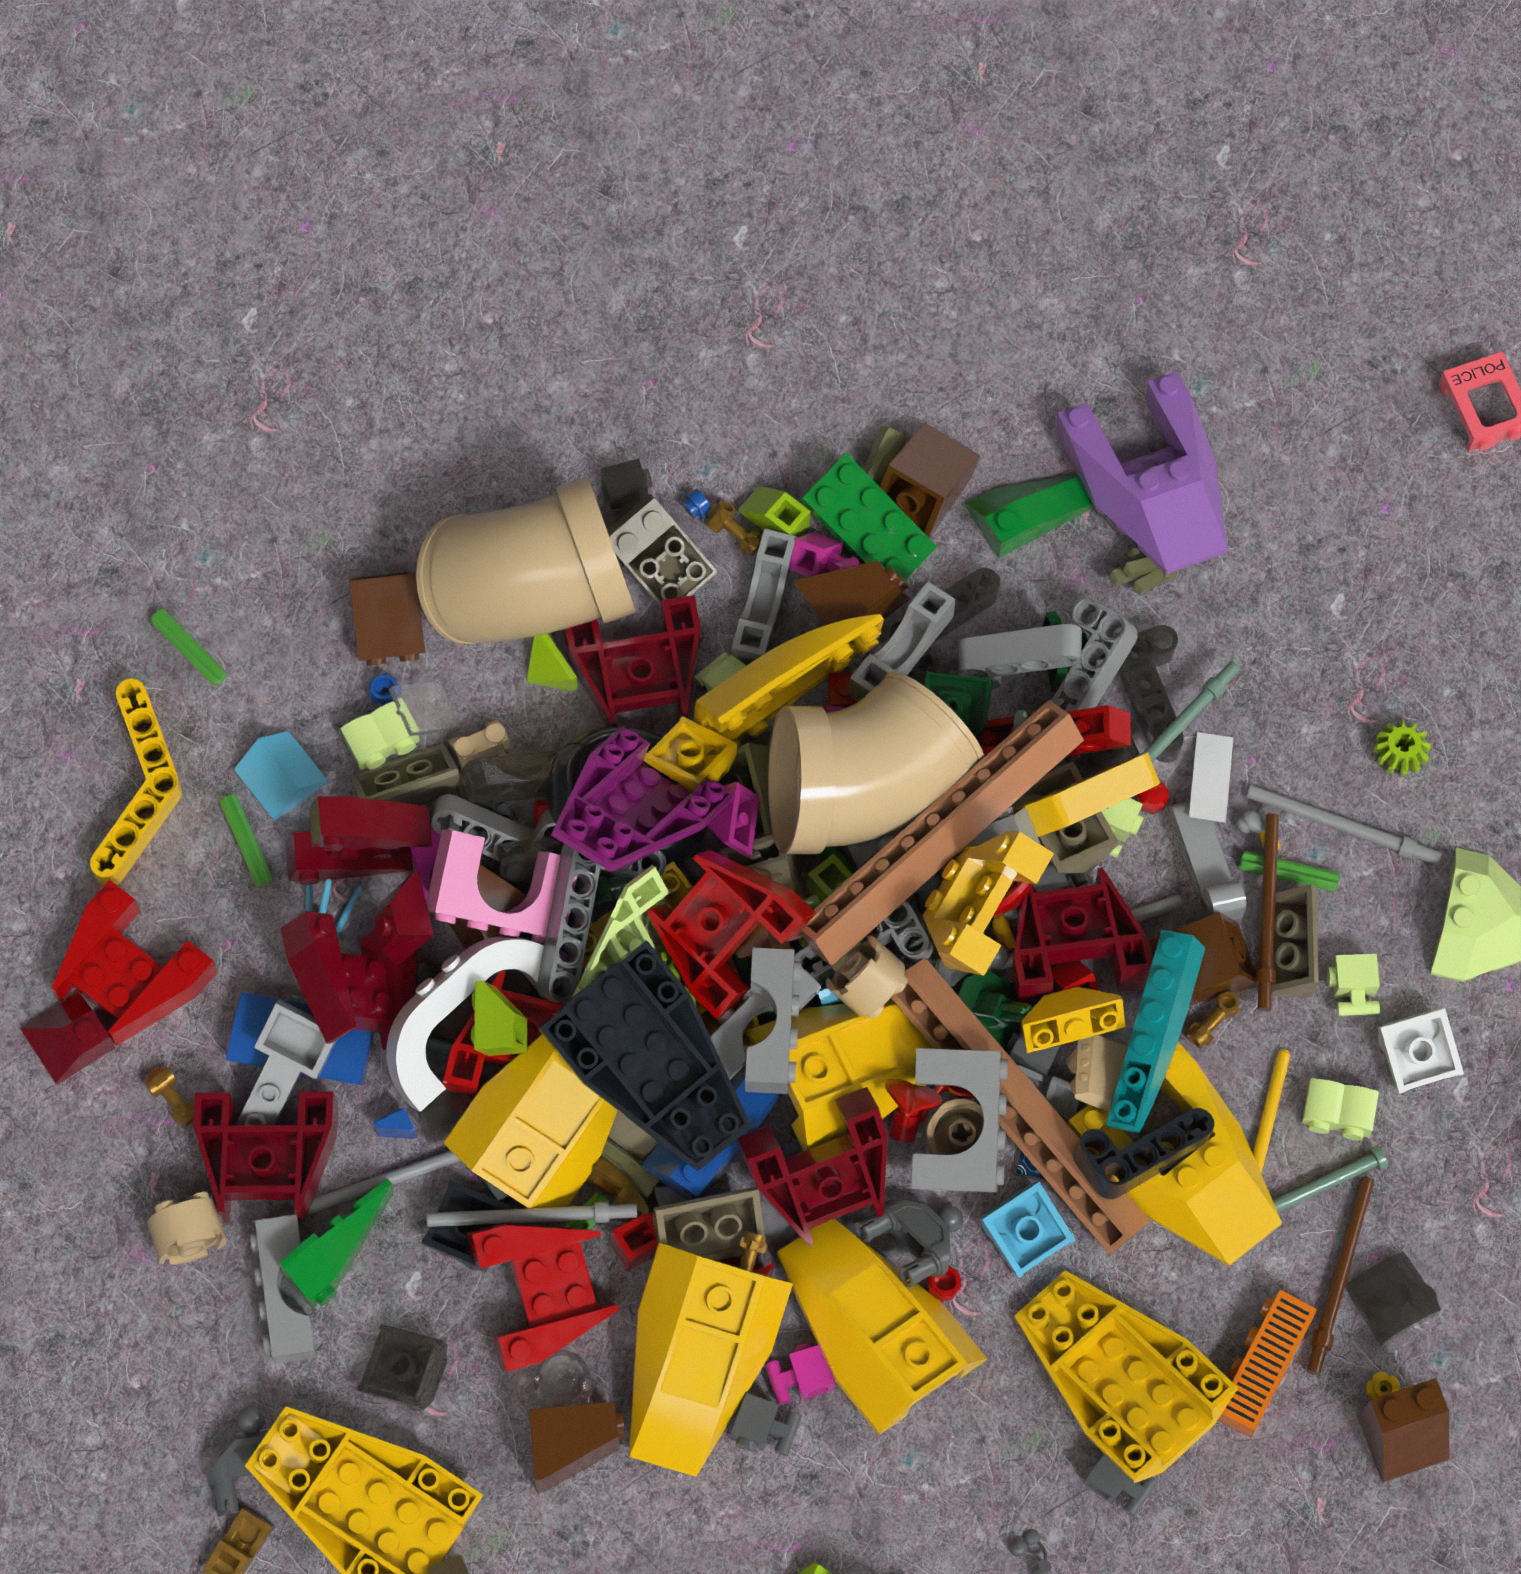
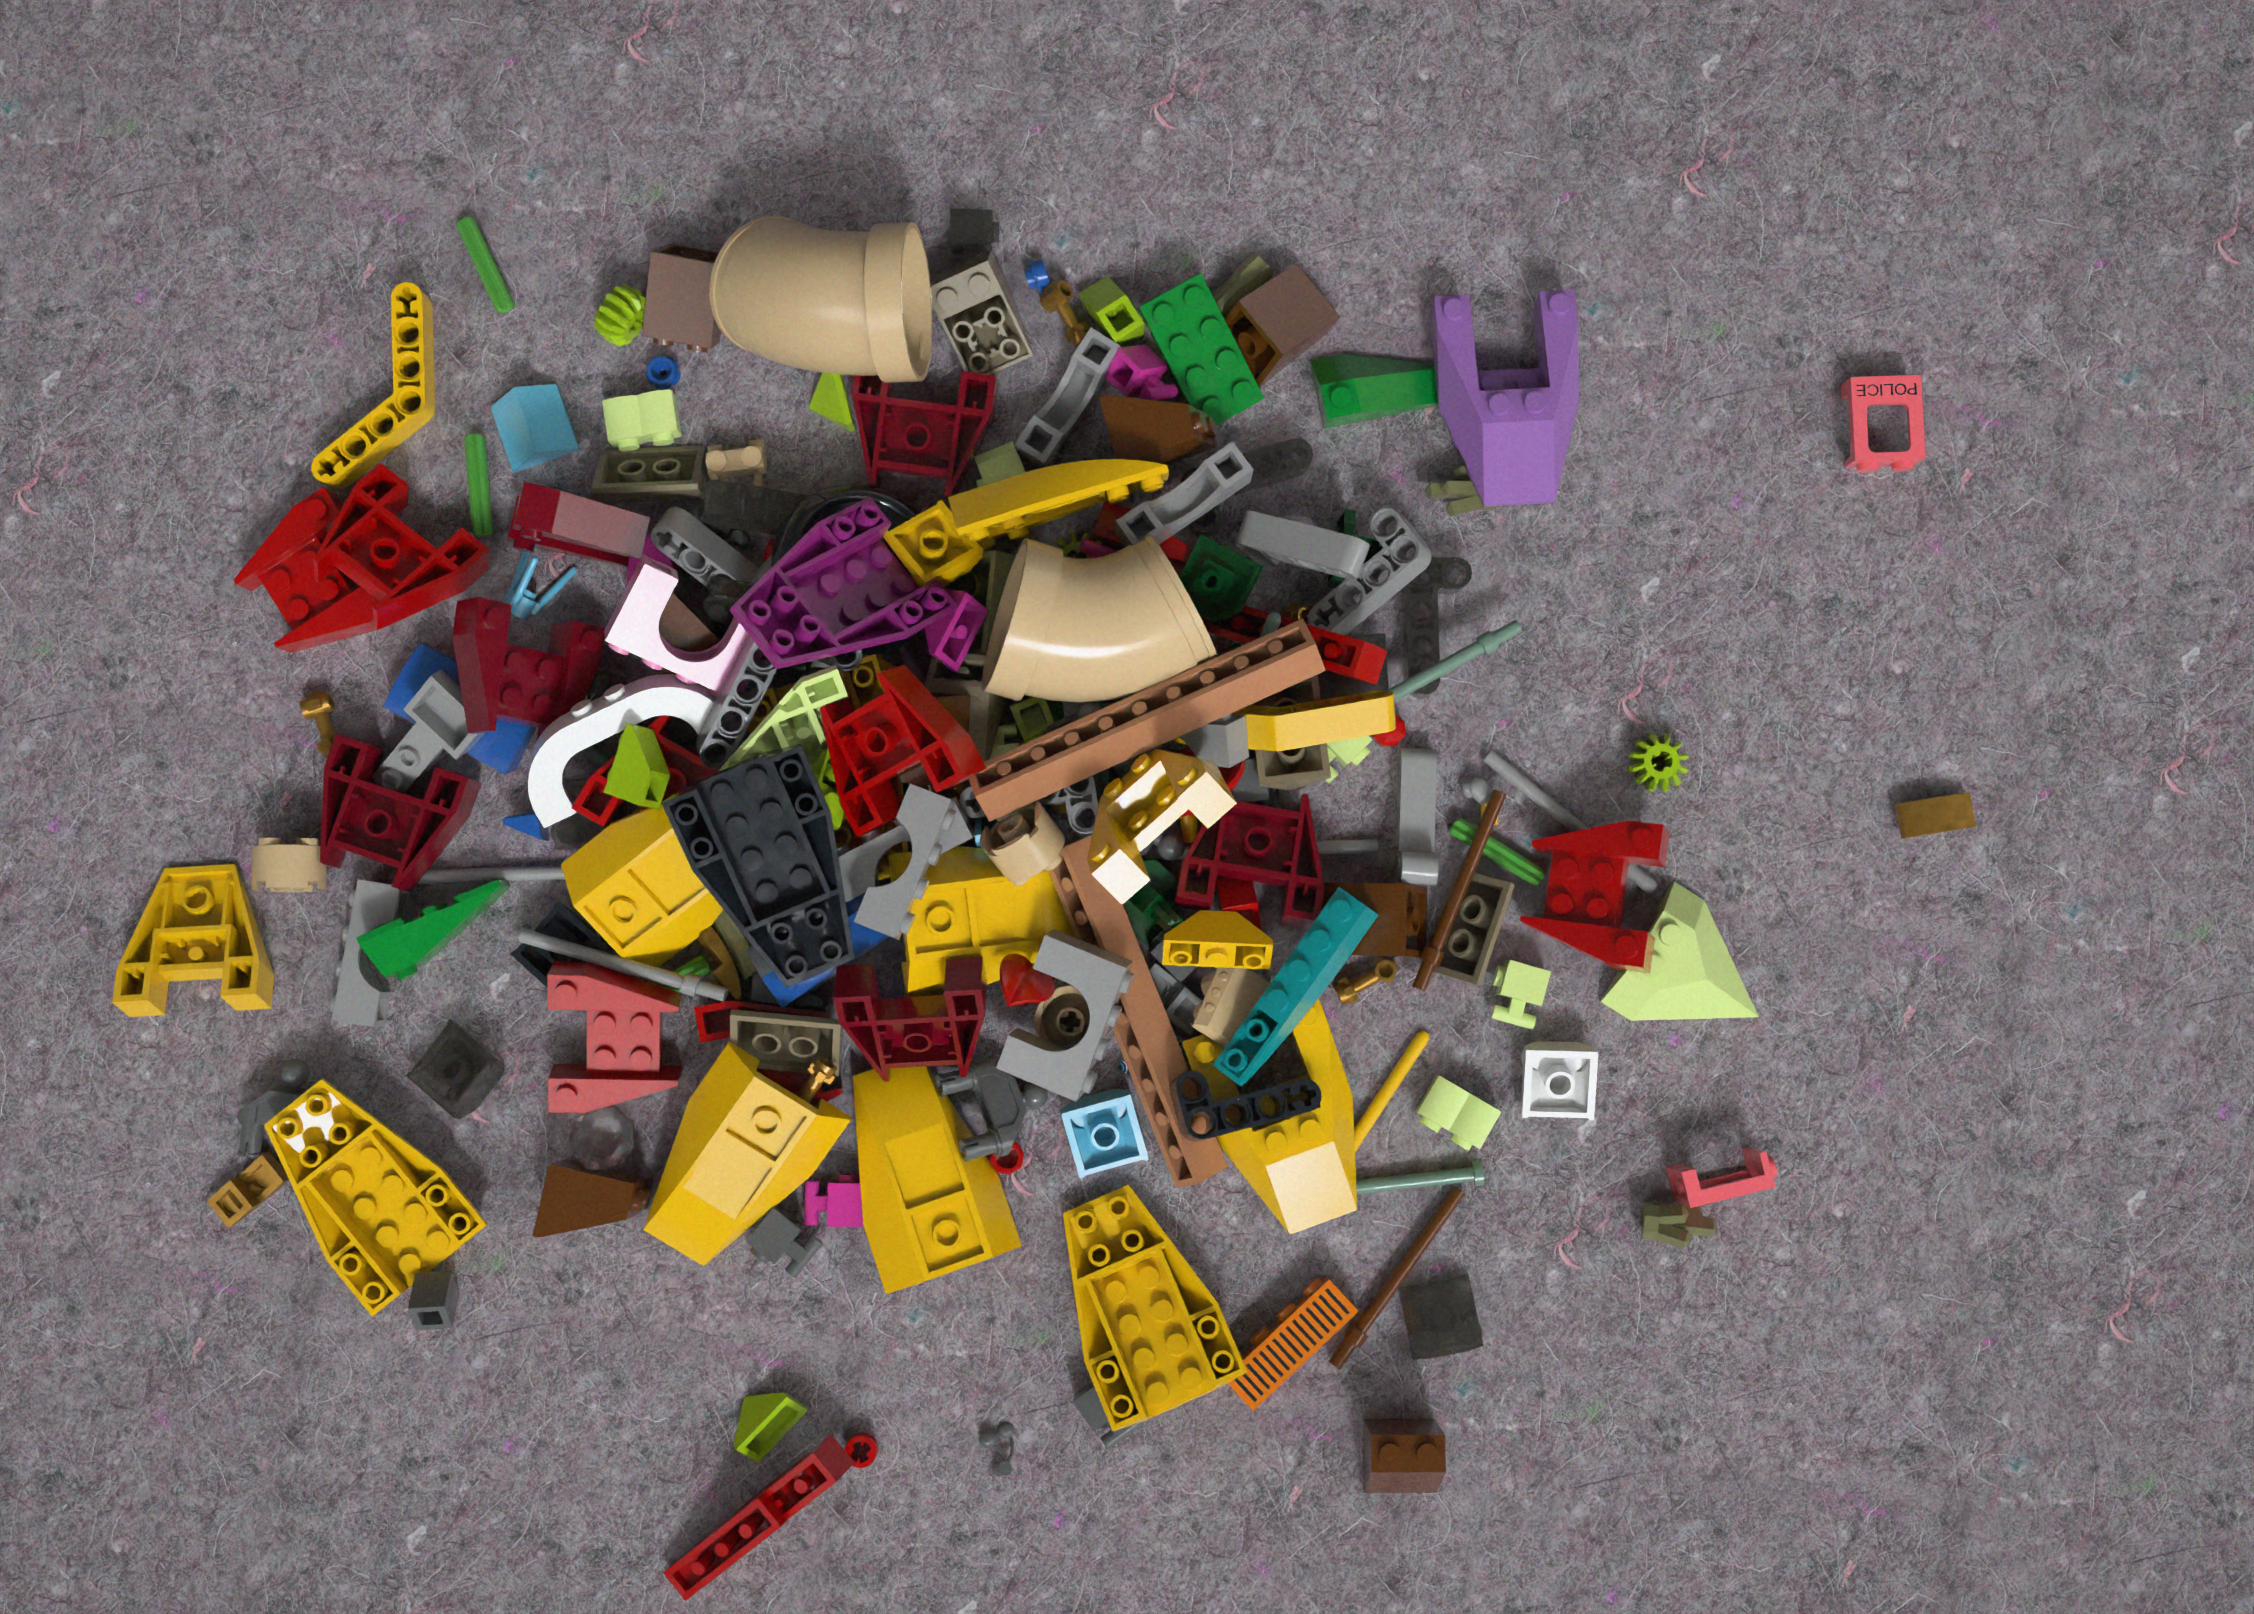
camera: 25 degrees right, 15 degrees up
dark red slope [20,992,115,1085] -> none
dark red slope [374,872,434,964] -> none
clear piece [389,681,460,736] -> none
white sticker [1189,732,1233,823] -> none
yellow plate [1366,1372,1400,1399] -> none
none -> yellow wedge [112,864,275,1017]
none -> red wedge [313,463,489,631]
none -> lime gear [594,284,646,347]
none -> red wedge [1520,820,1670,973]

